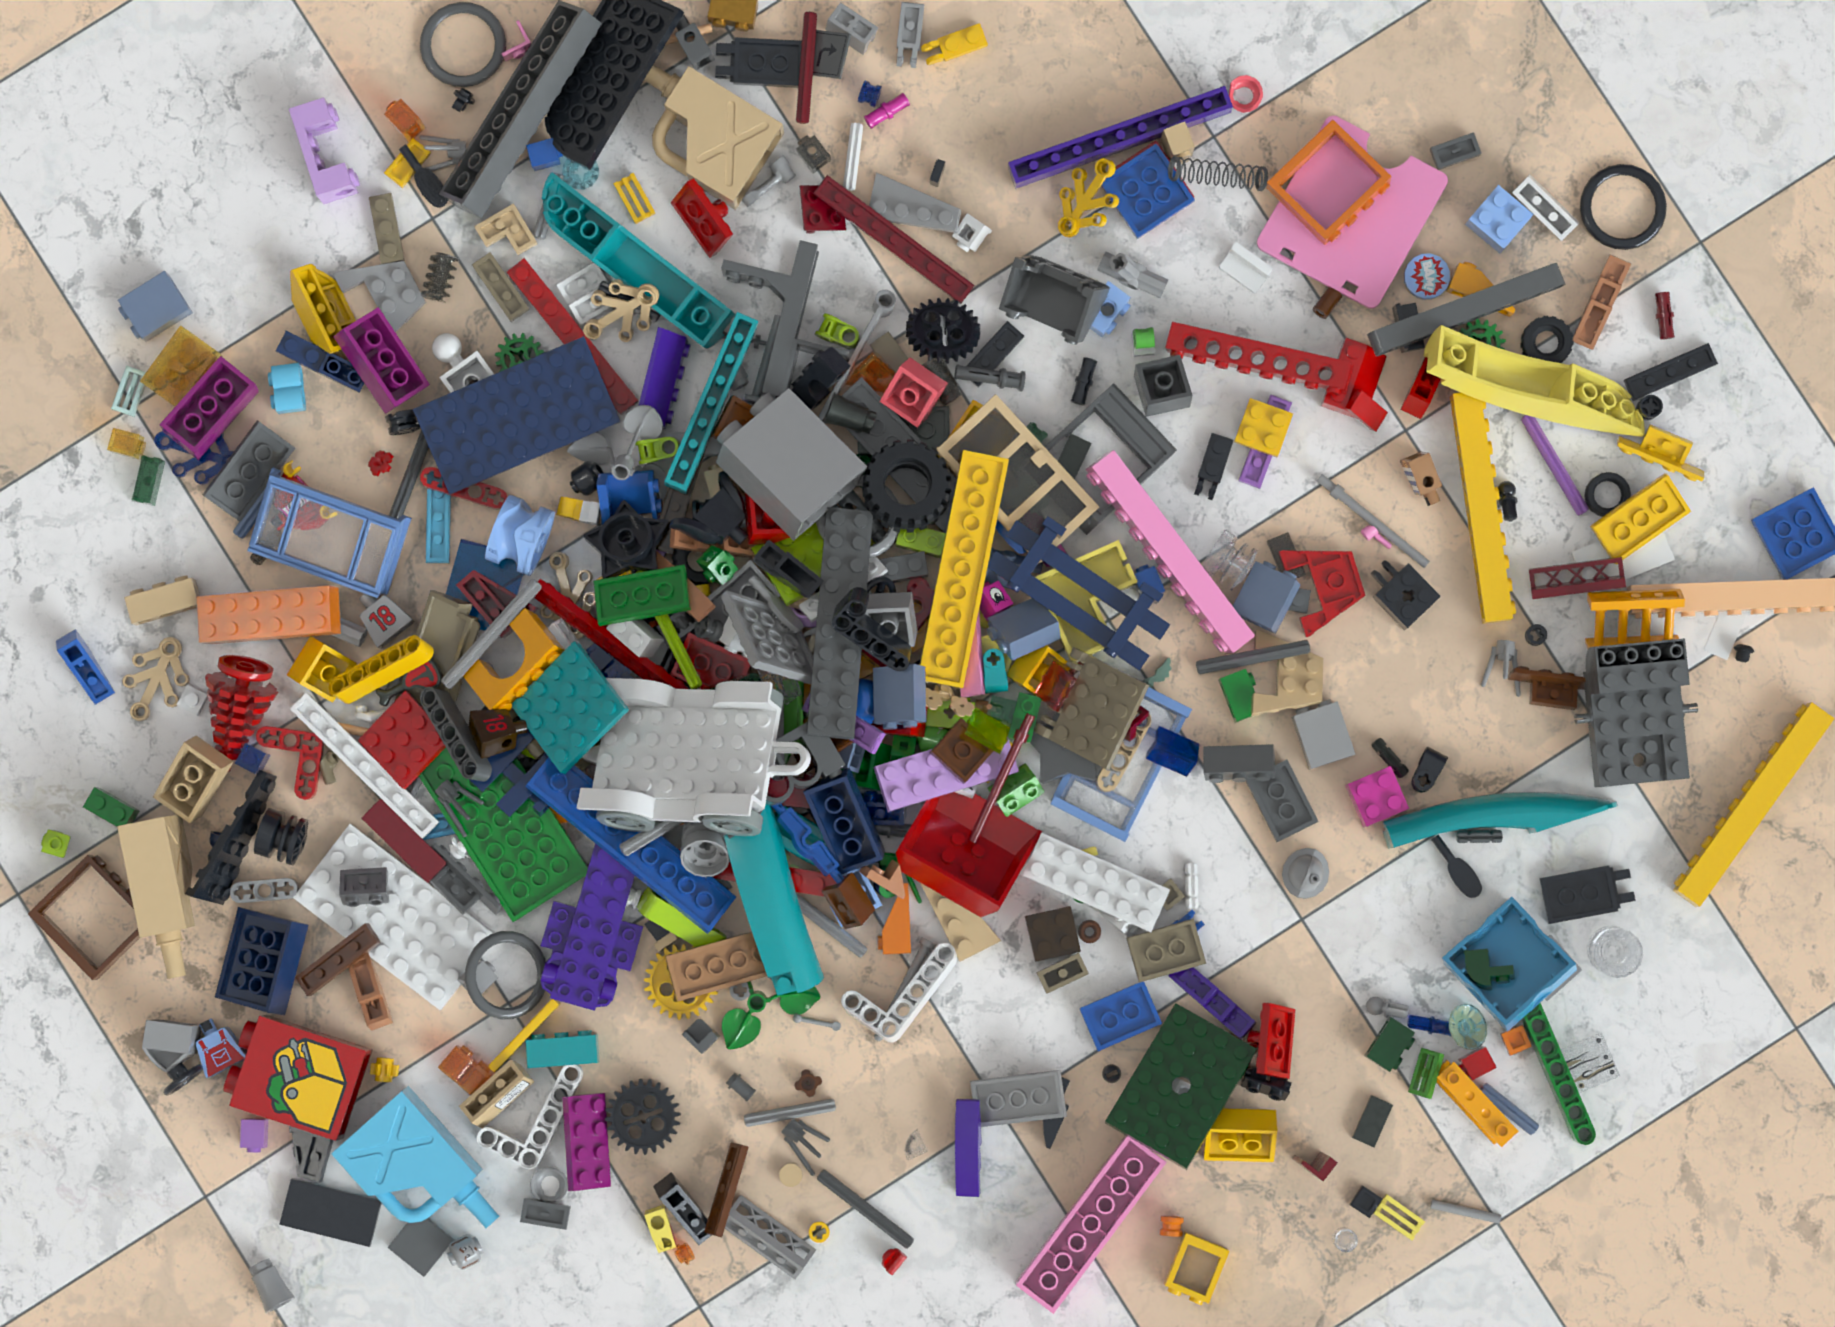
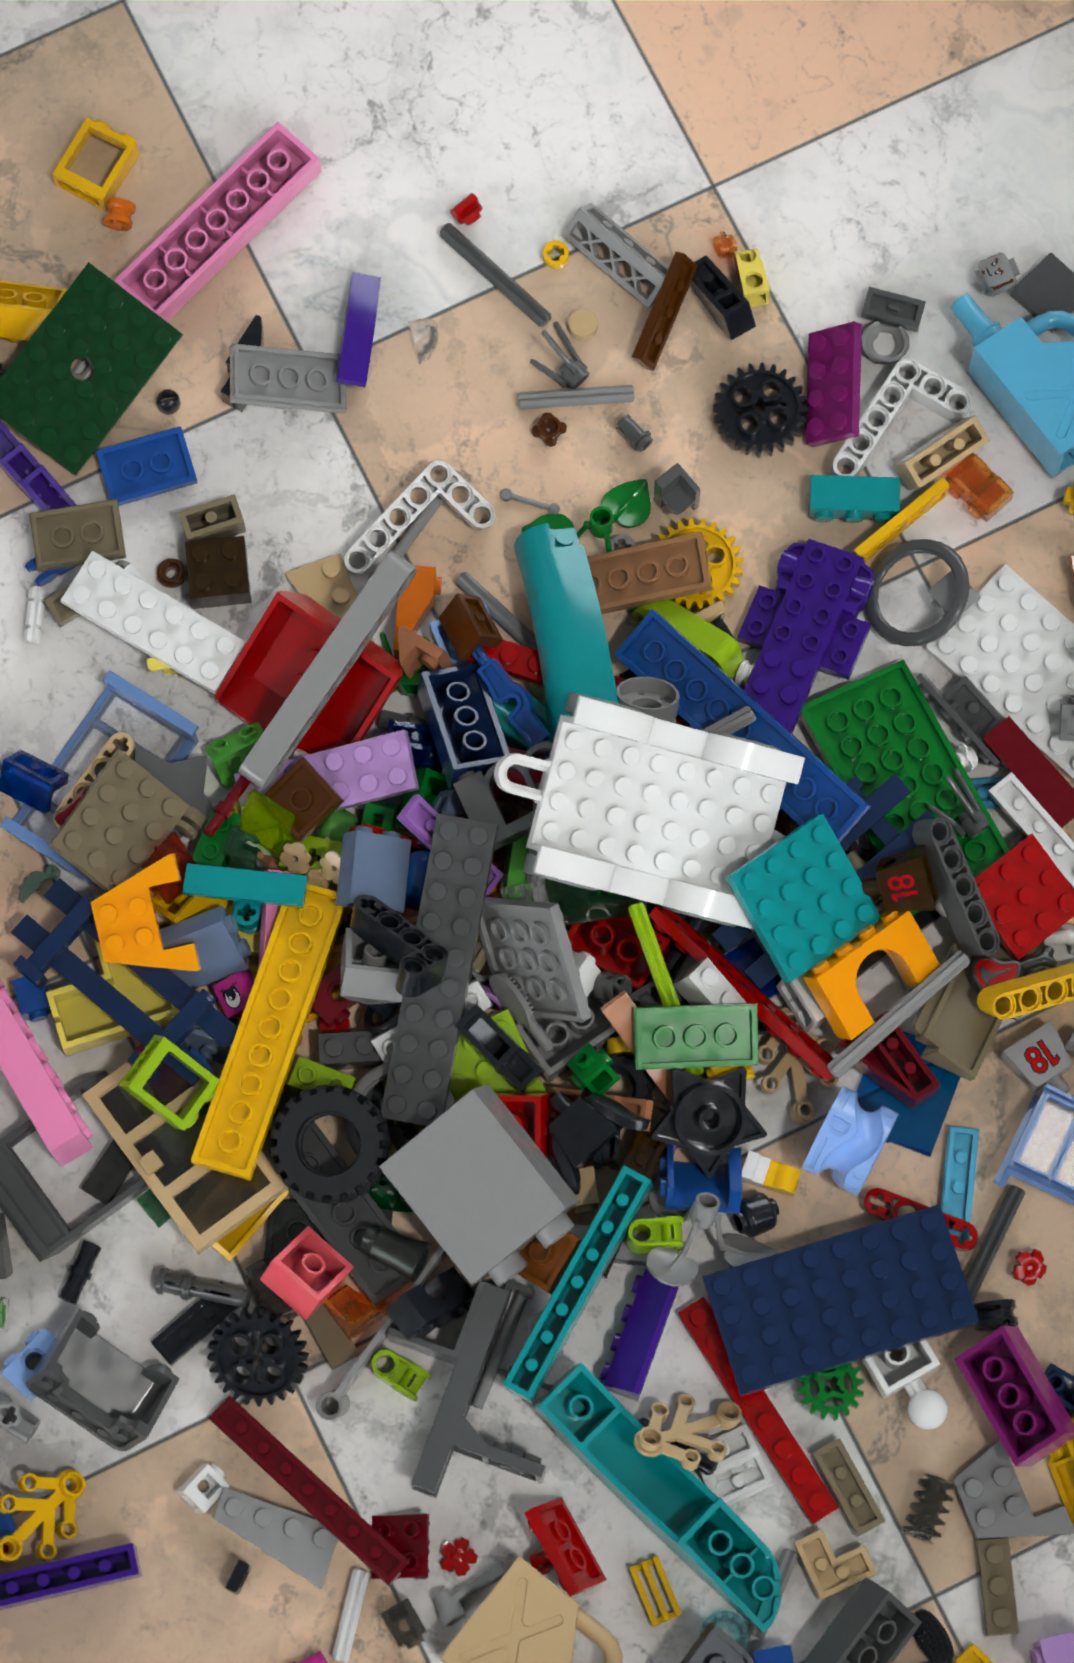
camera: 175 degrees left, 10 degrees down
none -> light orange wing [91,853,201,971]
none -> lime window [119,1035,220,1131]
none -> teal tile [182,863,308,908]
none -> light grey beam [238,551,417,790]
none -> red plant [440,1537,478,1577]

